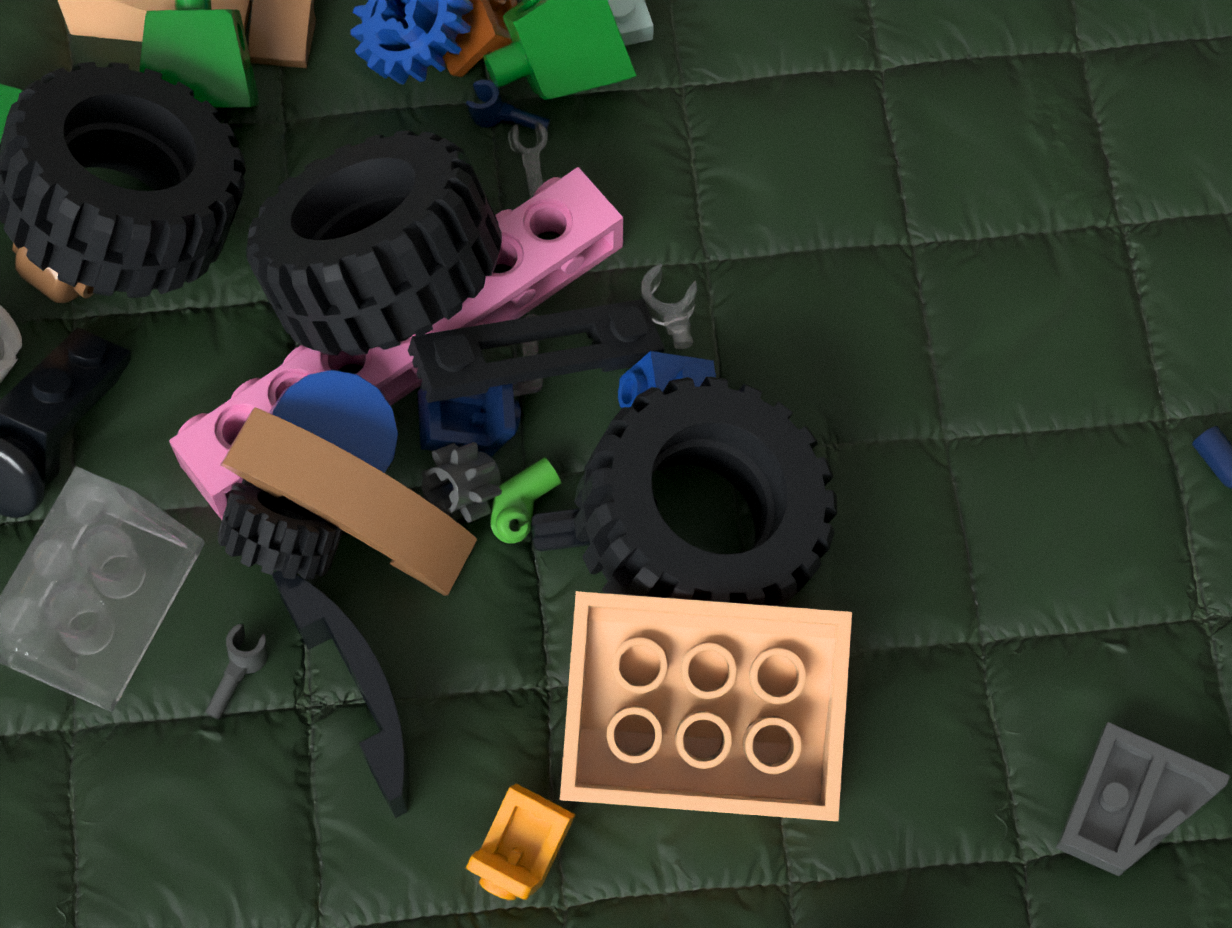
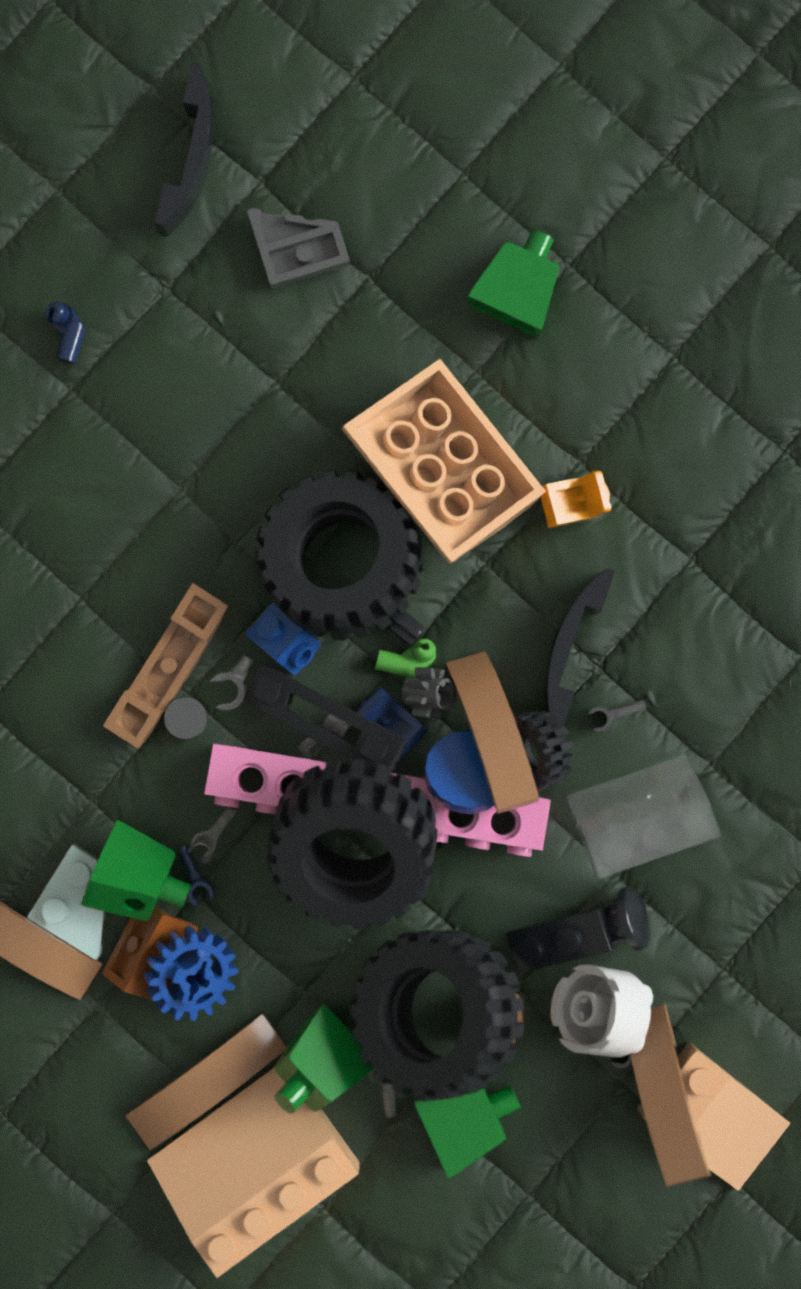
camera: 130 degrees left, 20 degrees up
none -> medium nougat slope [103,583,229,749]
none -> dark grey tile [164,697,208,739]

